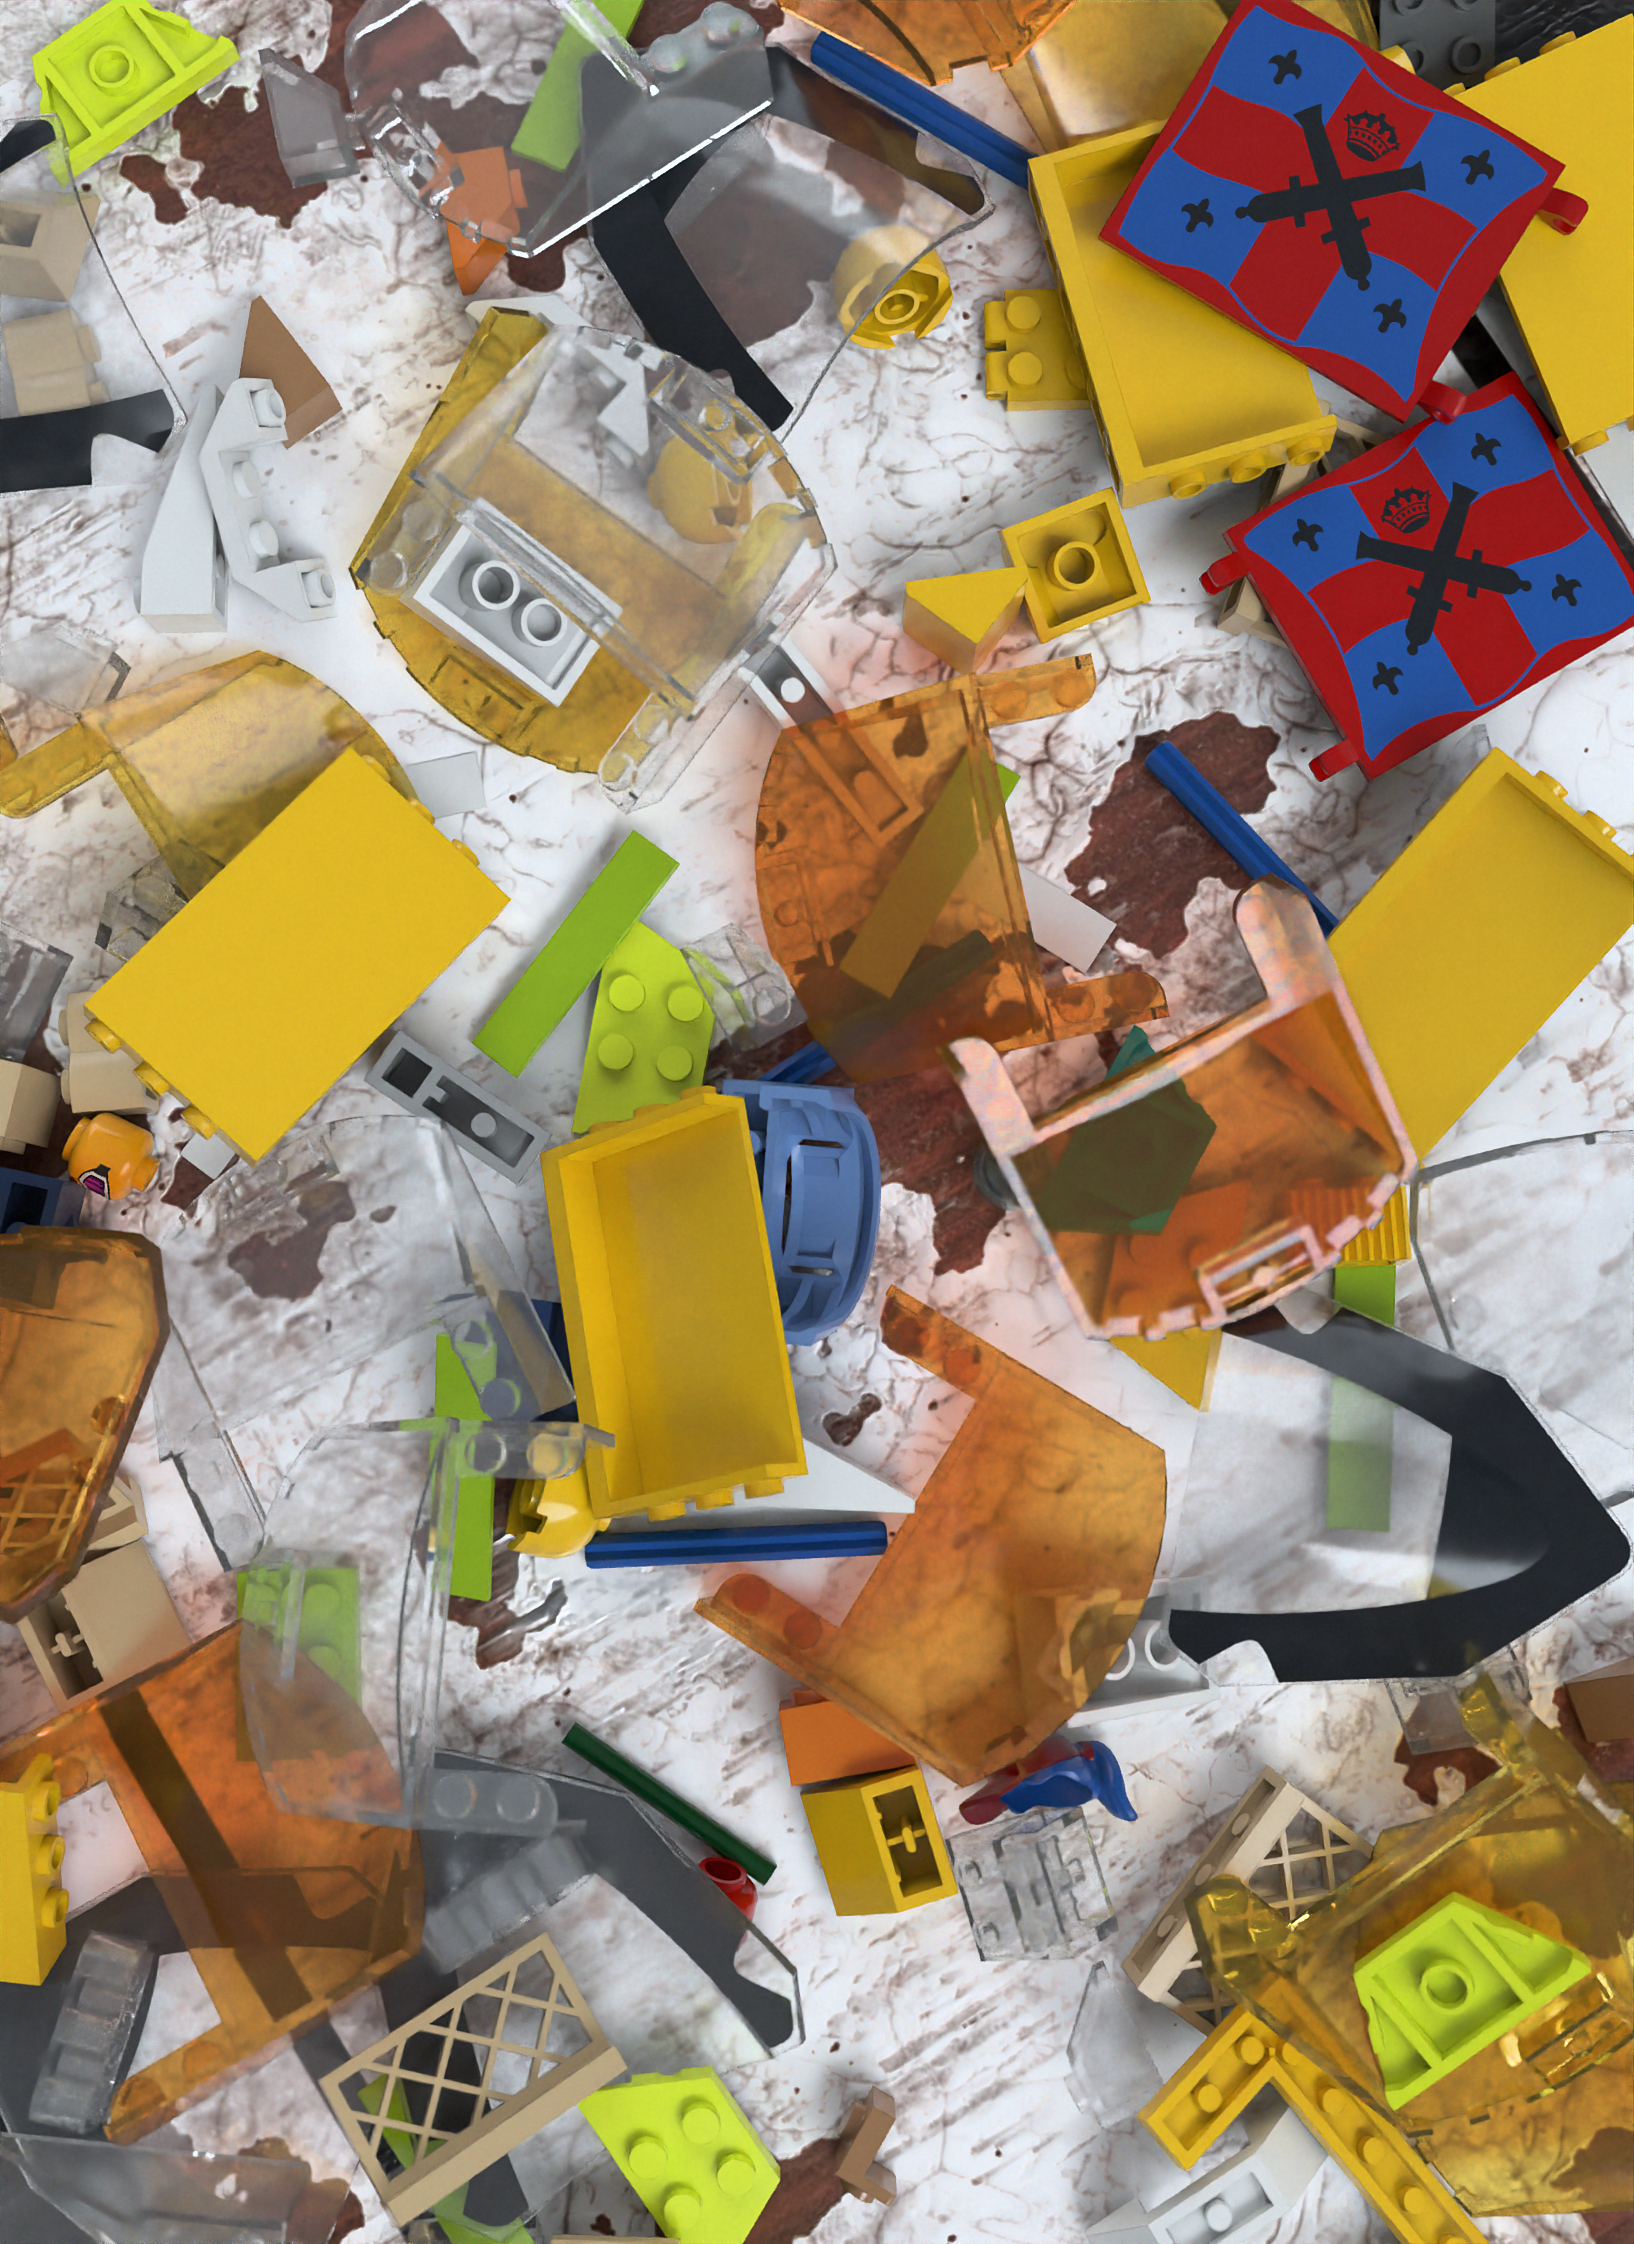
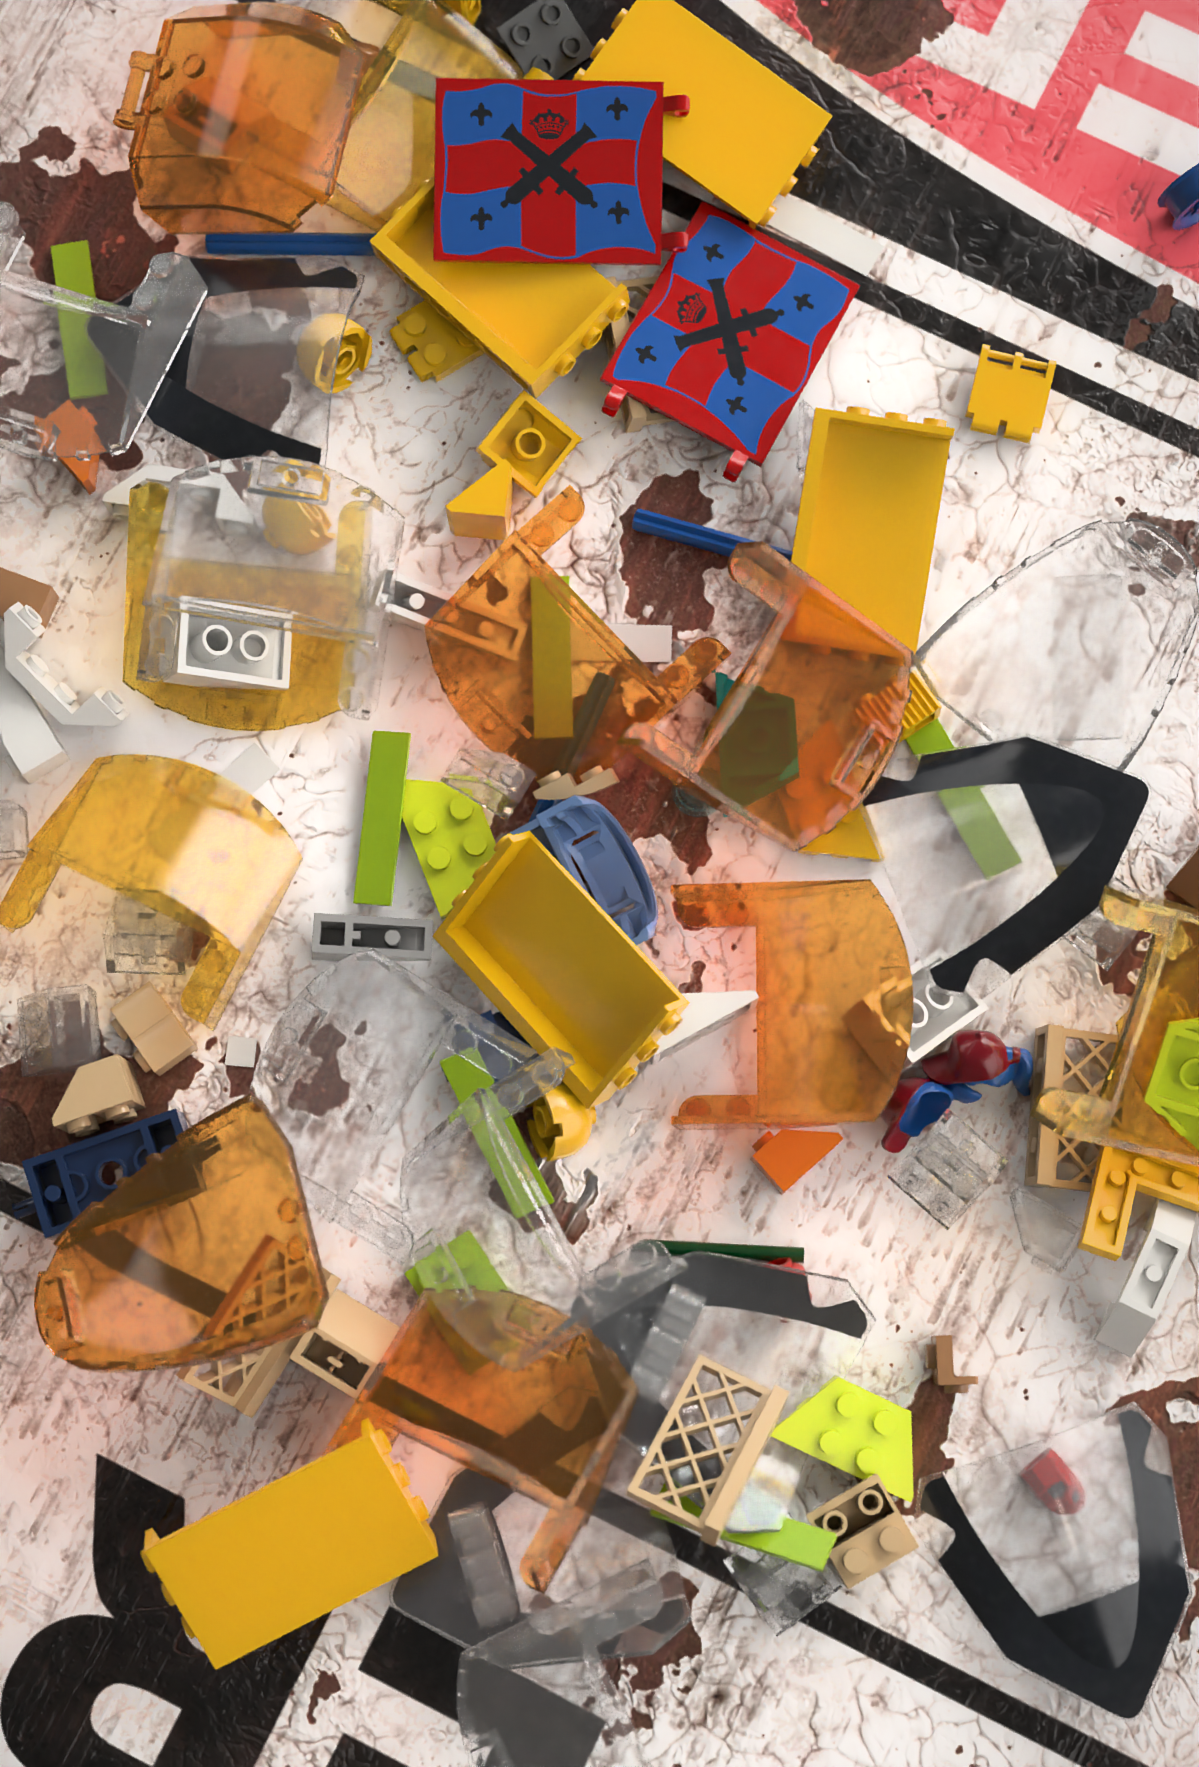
camera: 35 degrees left, 5 degrees down
light orange head [62,1112,160,1201] -> none
yellow panel [83,746,512,1168] -> none
blue axle [584,1521,888,1569] -> none
yellow slope [800,1755,959,1917] -> none
none -> tan slope [533,765,620,800]
none -> dark red hair [921,1030,1033,1096]

